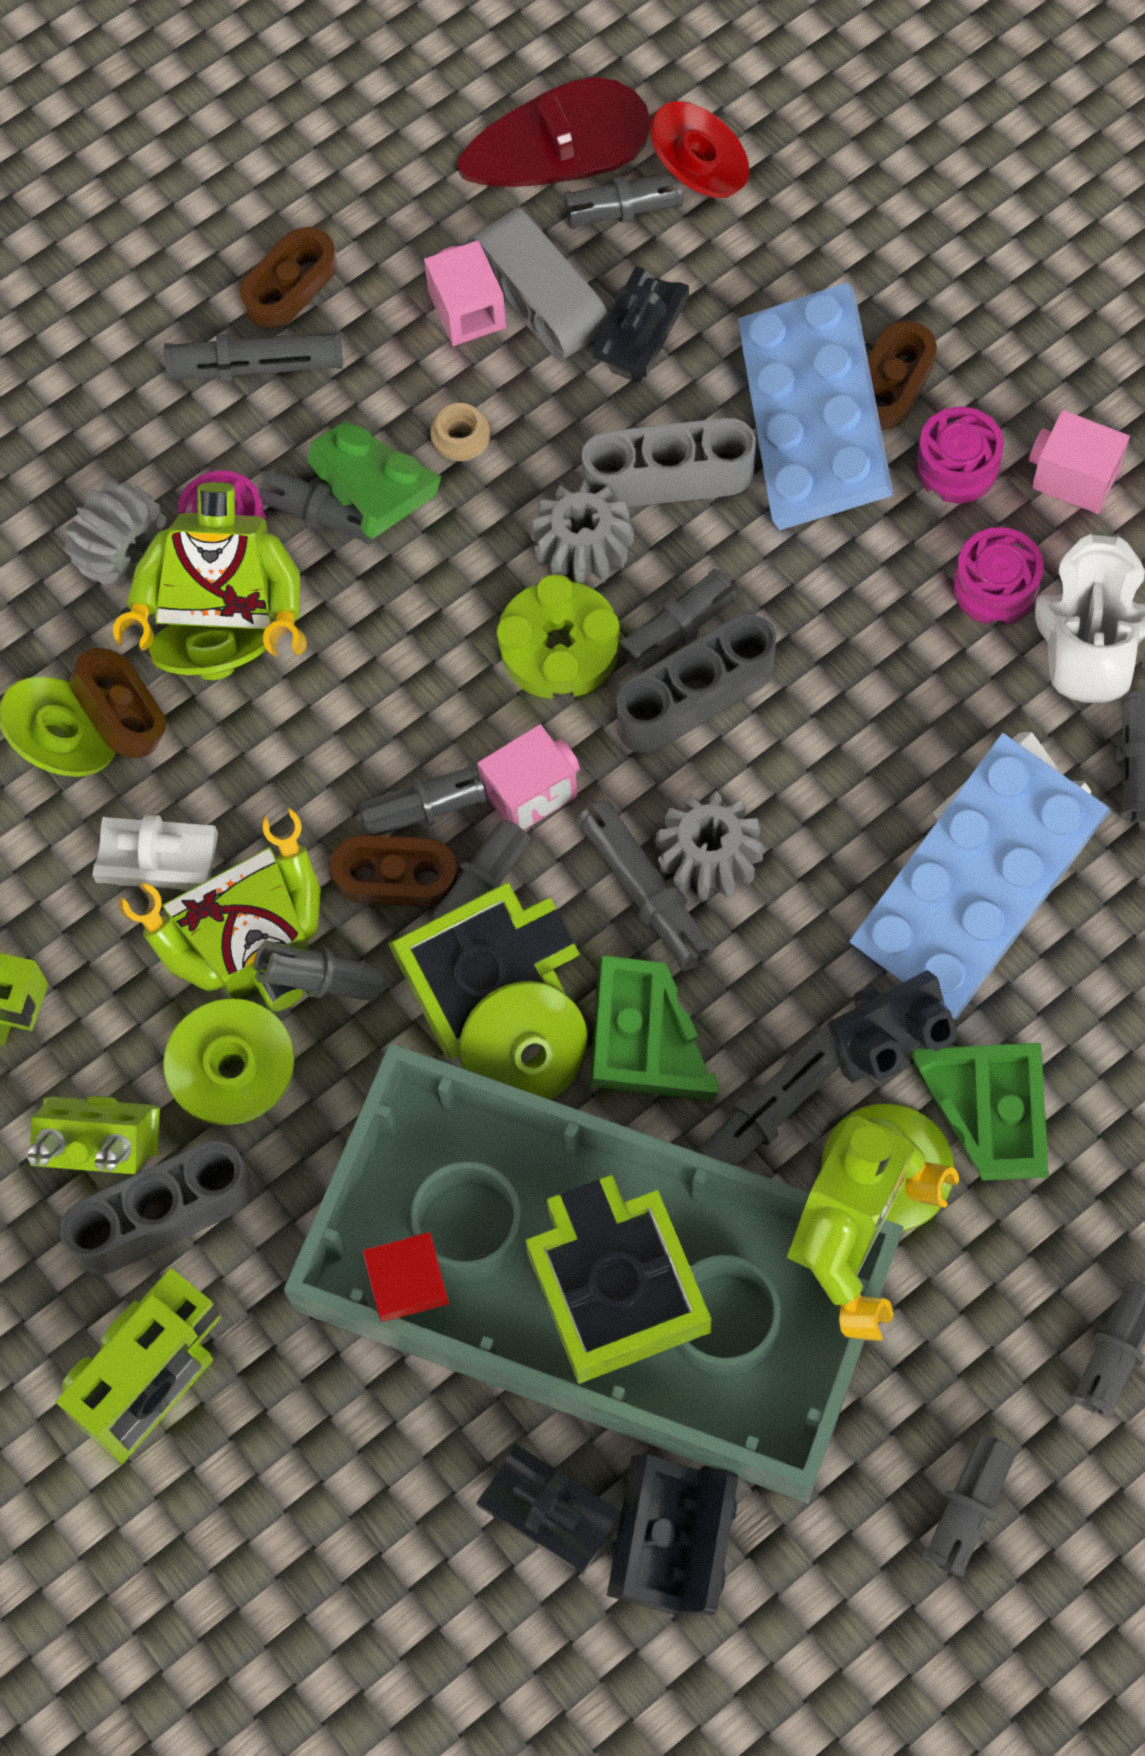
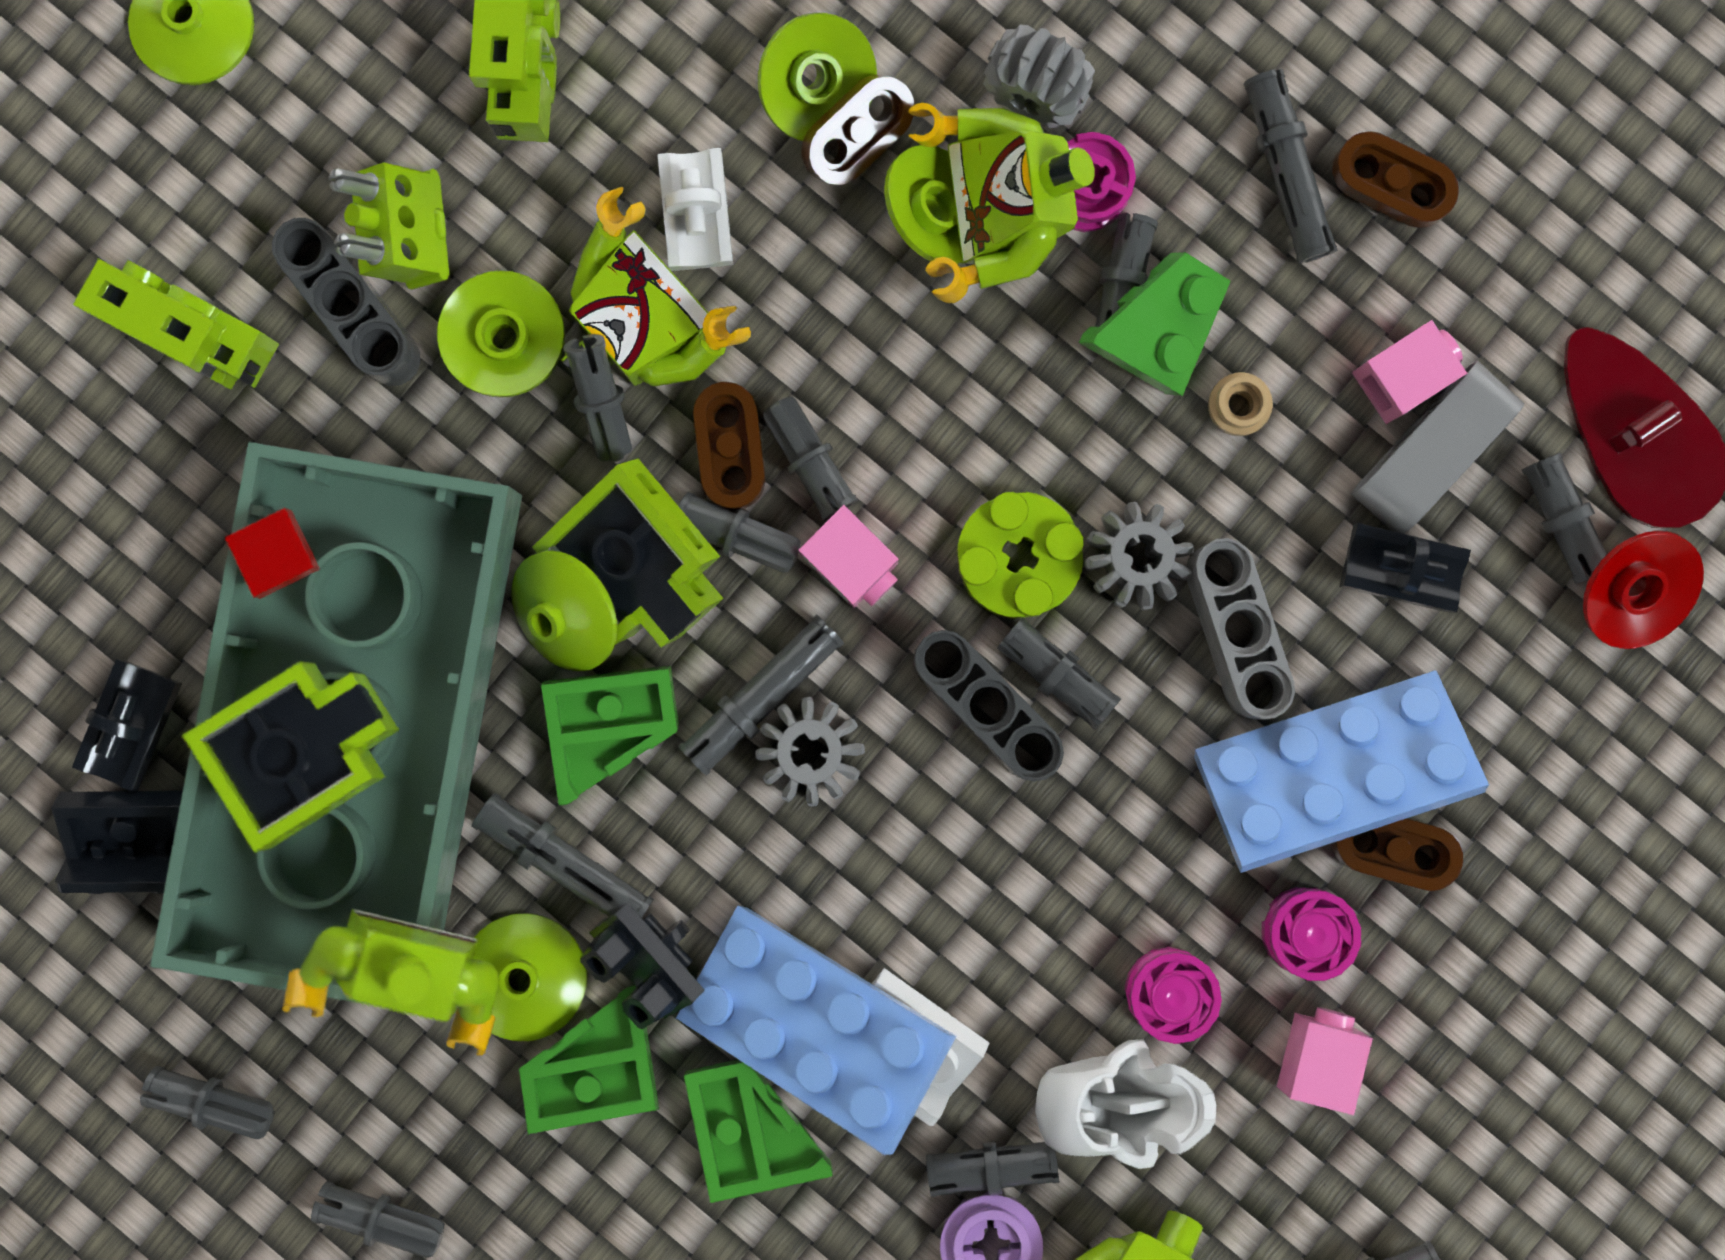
camera: 75 degrees right, 20 degrees up
none -> bright green wing [684,1059,833,1203]

